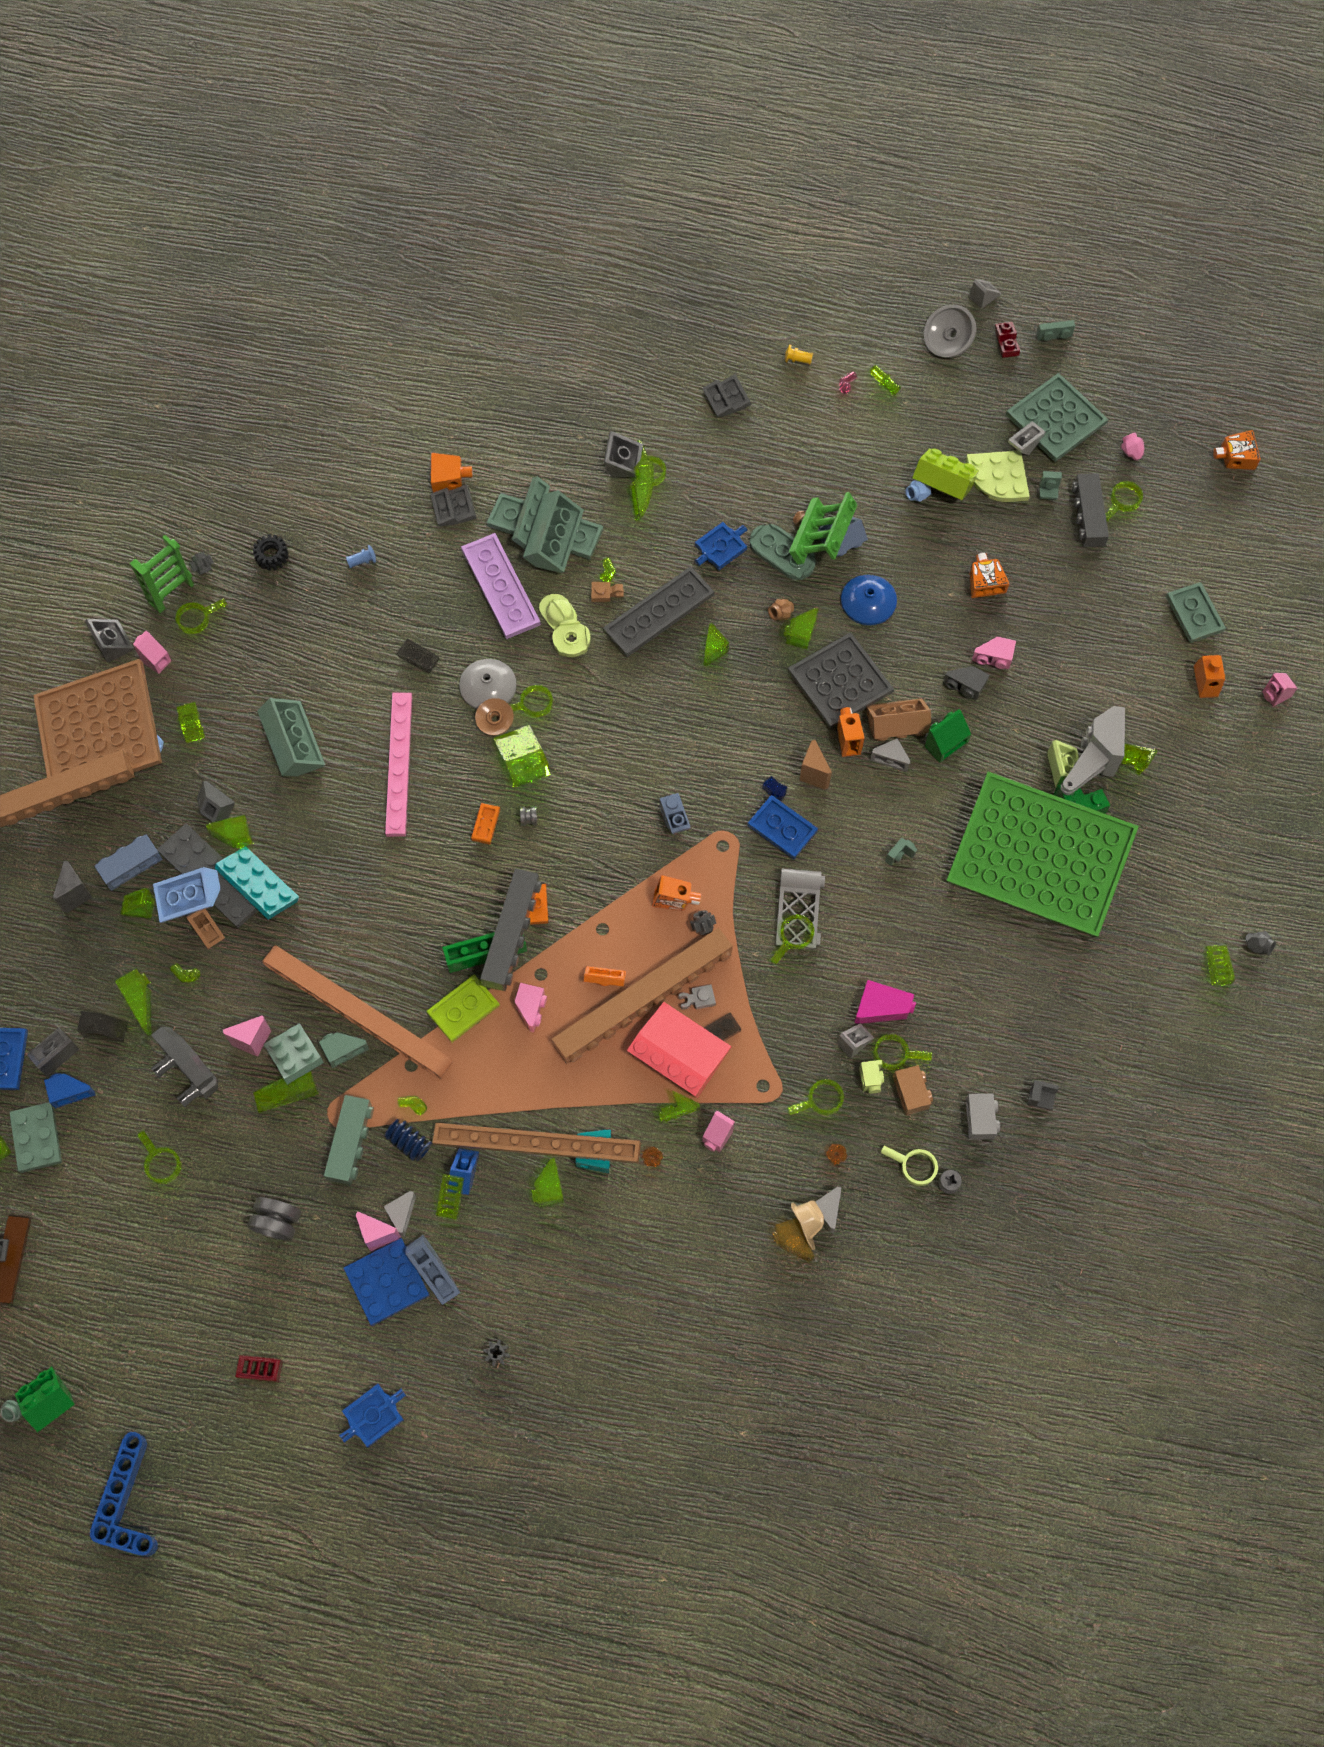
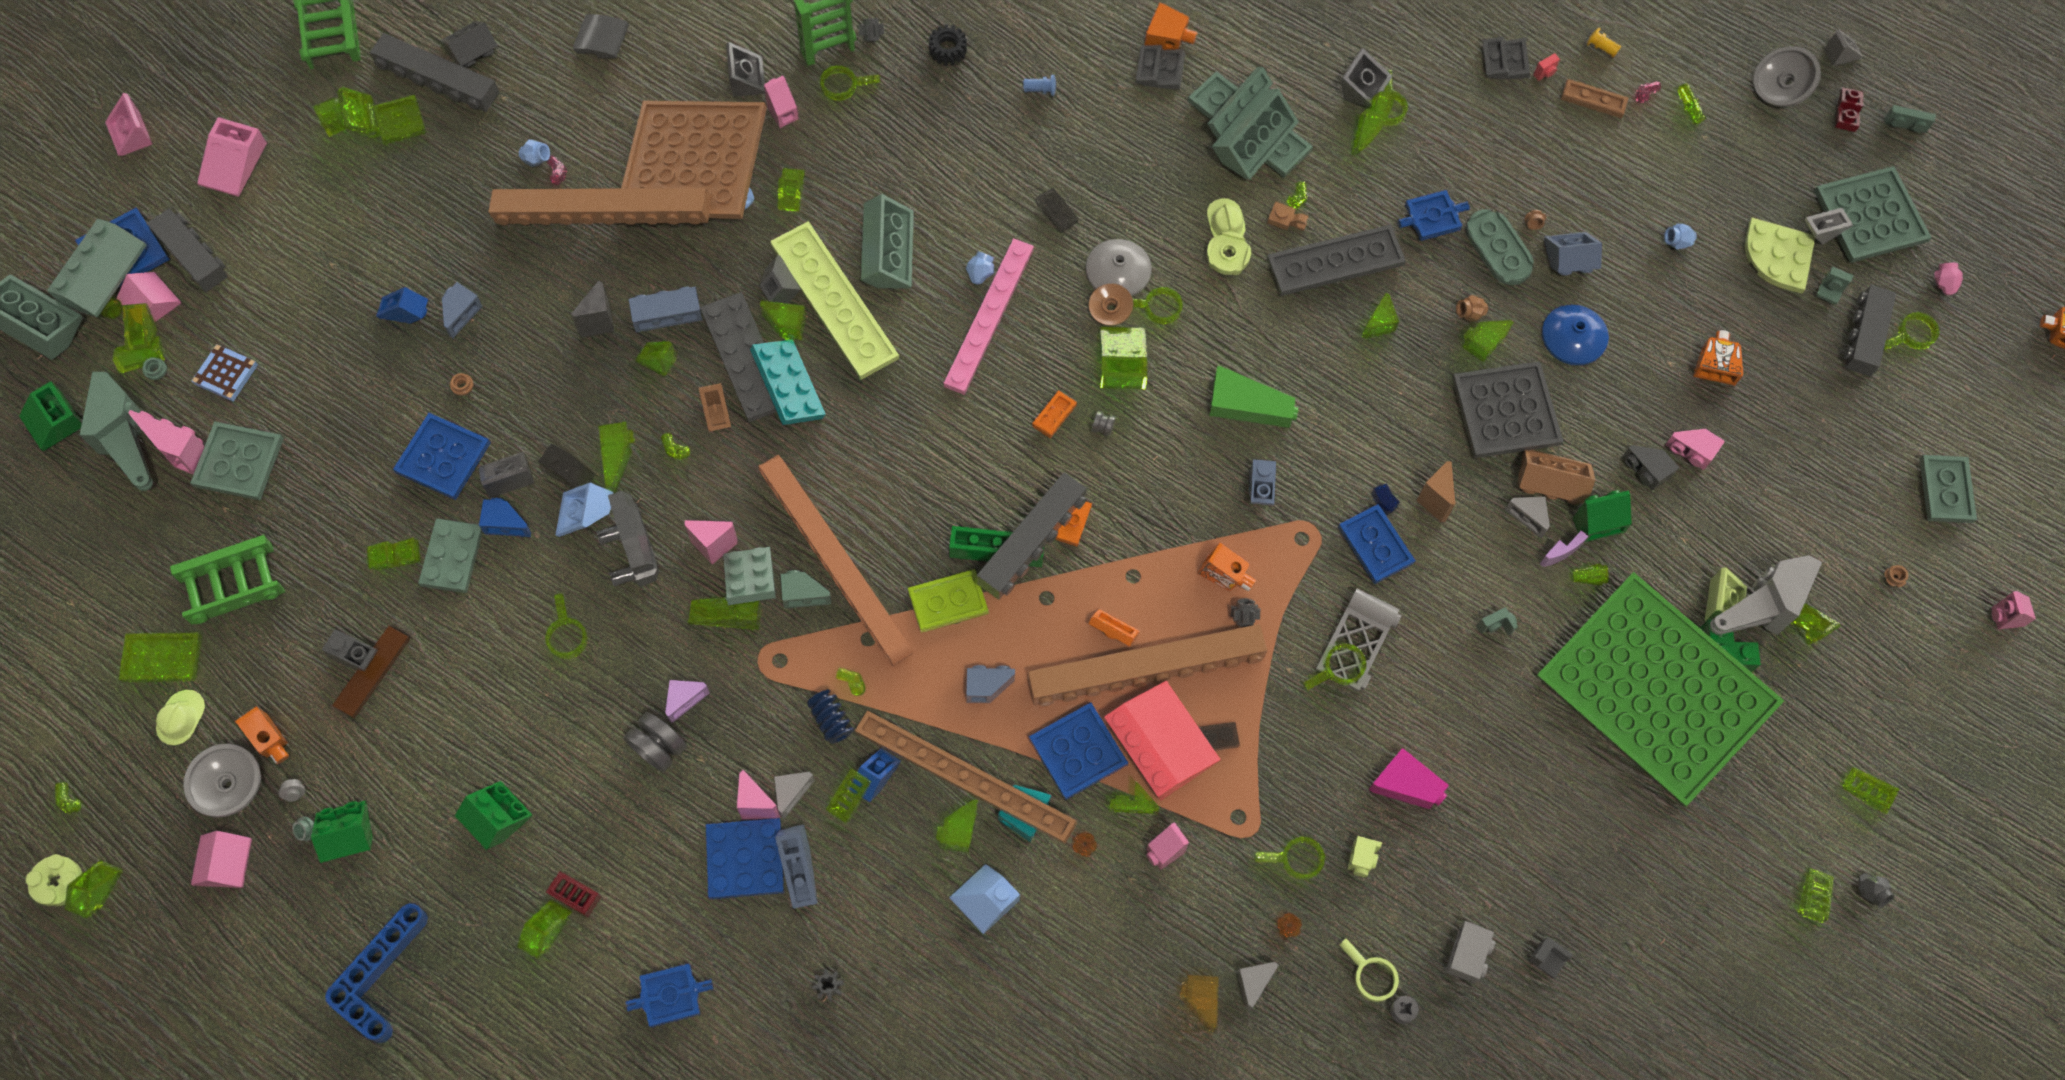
camera: 20 degrees right, 0 degrees up
light blue slope [153,867,220,923] -> none
sand green brick [324,1095,374,1185] -> none
lavender plate [461,533,541,639] -> none
bright pink slope [515,983,547,1032] -> none
light grey plate [679,984,716,1010] -> none
bright green fence [789,492,857,565] -> none
tan piece [791,1200,824,1250] -> none
orange torso [837,707,864,757] -> none
light grey slope [837,1023,874,1058] -> none
clear neon green piece [874,1034,932,1070] -> none
medium nougat brick [893,1065,933,1116] -> none
lime brick [912,448,979,500] -> none
orange torso [1194,655,1225,698] -> none
none -> green slope [454,781,533,850]
none -> clear neon green slope [517,900,572,959]
none -> light blue slope [556,483,613,537]
none -> lavender slope [665,680,709,723]
none -> yellowish green plate [770,221,899,380]
none -> light blue slope [949,864,1020,934]
none -> light blue rock [966,251,994,285]
none -> sand blue slope [966,665,1015,703]
none -> blue plate [1029,703,1128,800]
none -> bright green slope [1209,366,1298,428]
none -> coral plate [1533,53,1560,81]
none -> lavender slope [1540,531,1588,567]
none -> medium nougat tile [1561,79,1628,119]
none -> clear neon green cone [1573,563,1609,586]
none -> clear neon green slope [1842,767,1900,814]
none -> medium nougat plate [1884,565,1908,587]

